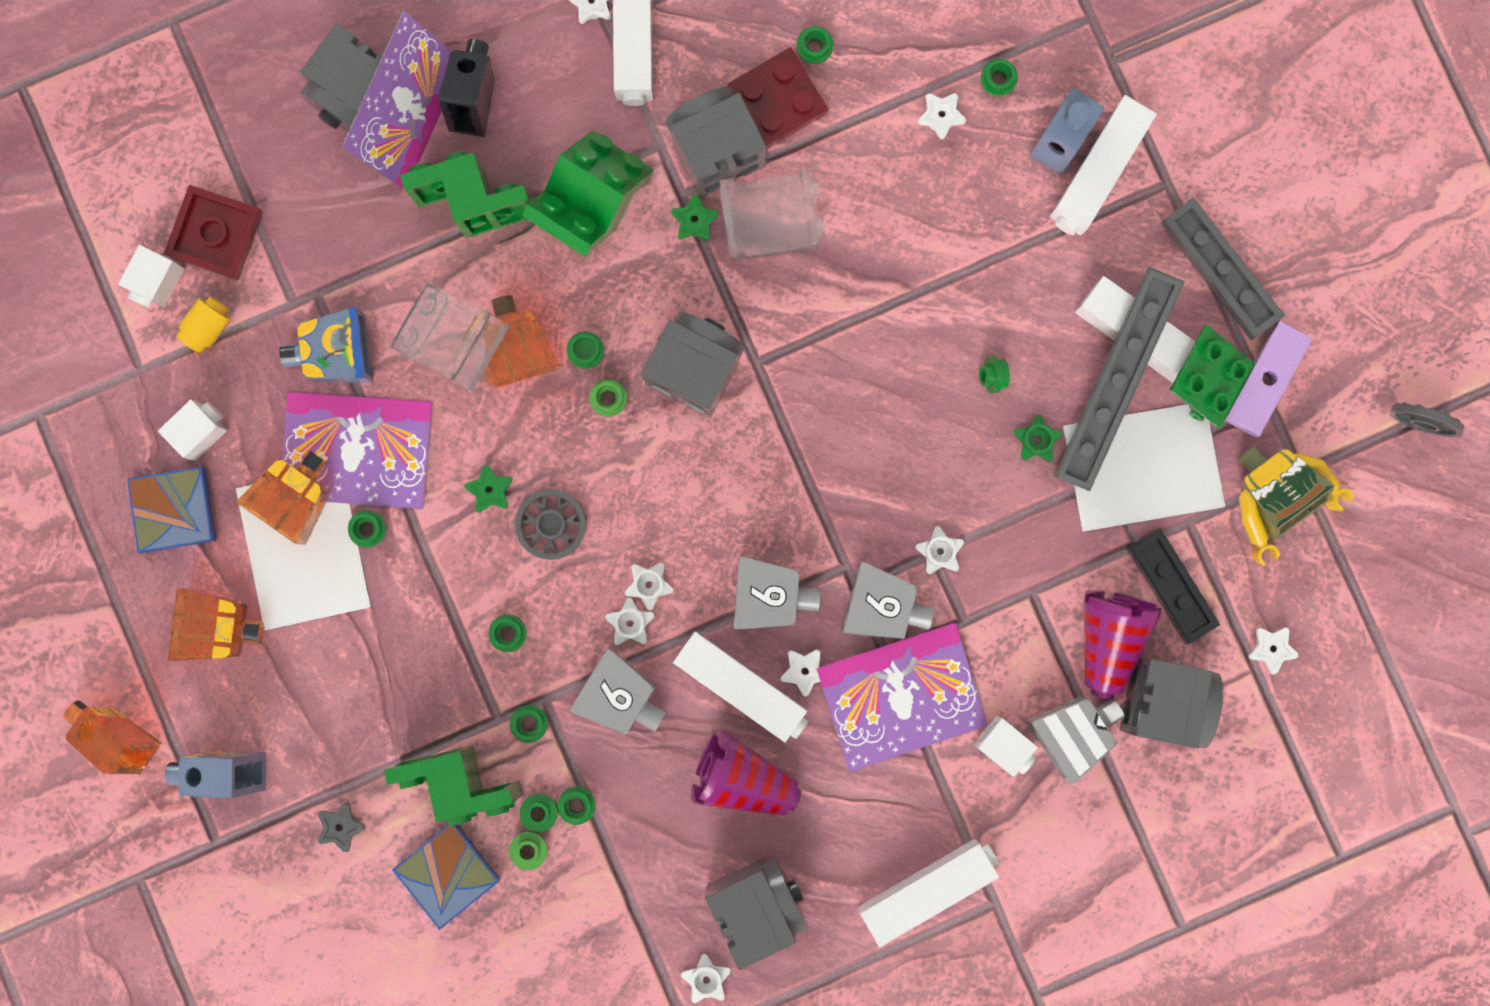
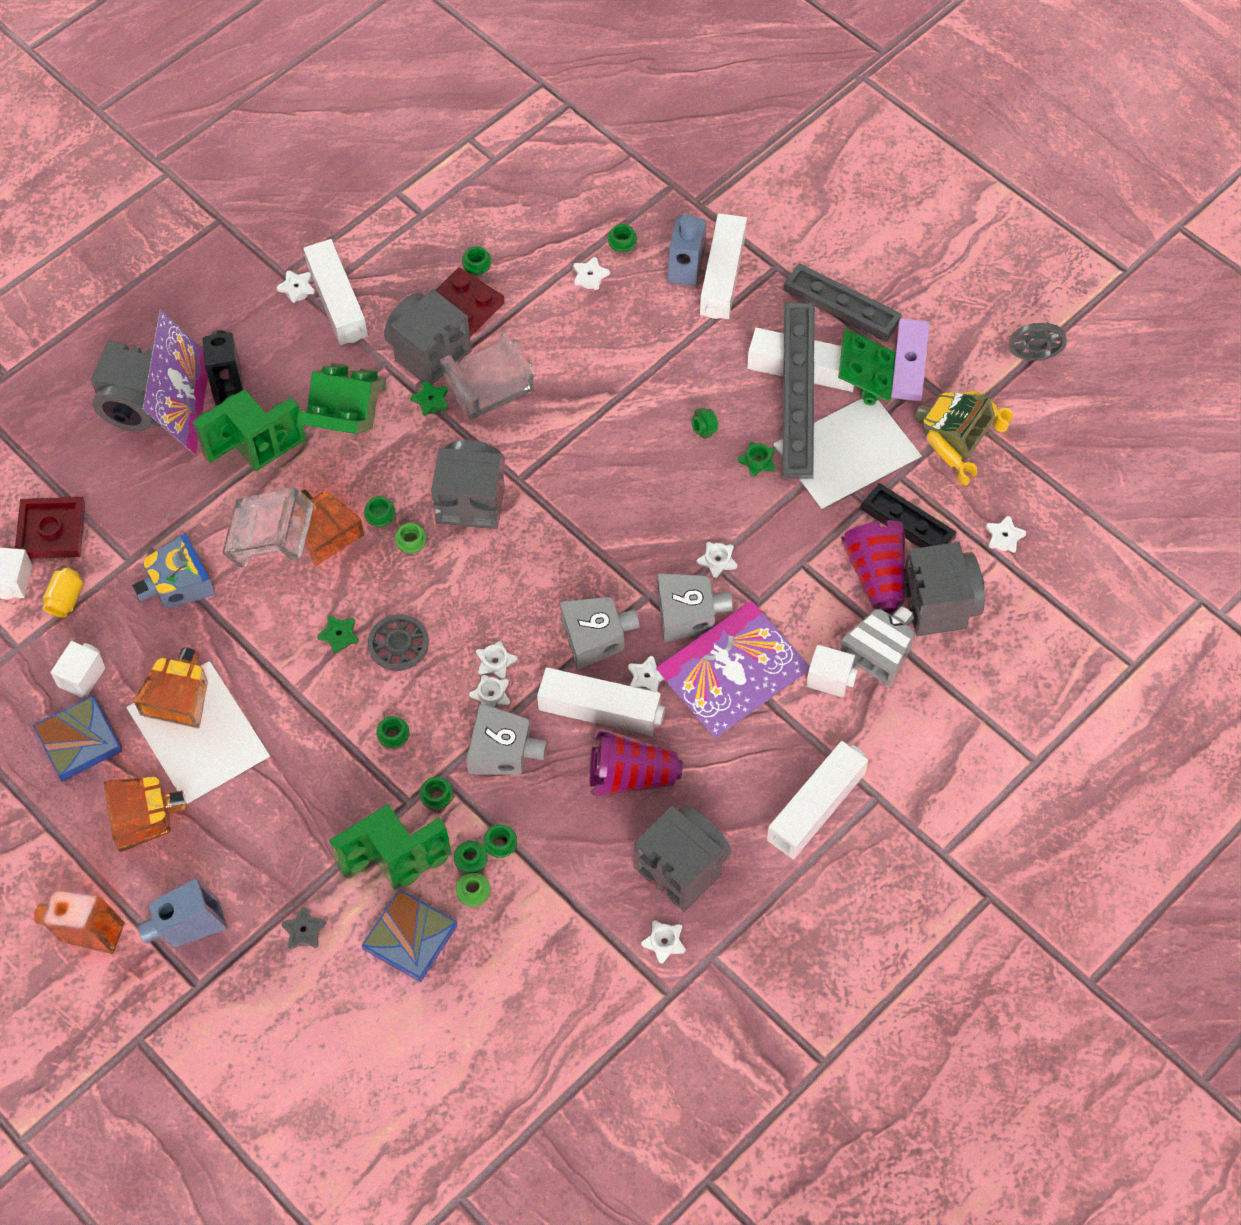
camera: 20 degrees left, 25 degrees down
sticker [278,392,432,509] -> none
green plate [348,510,386,548] -> none

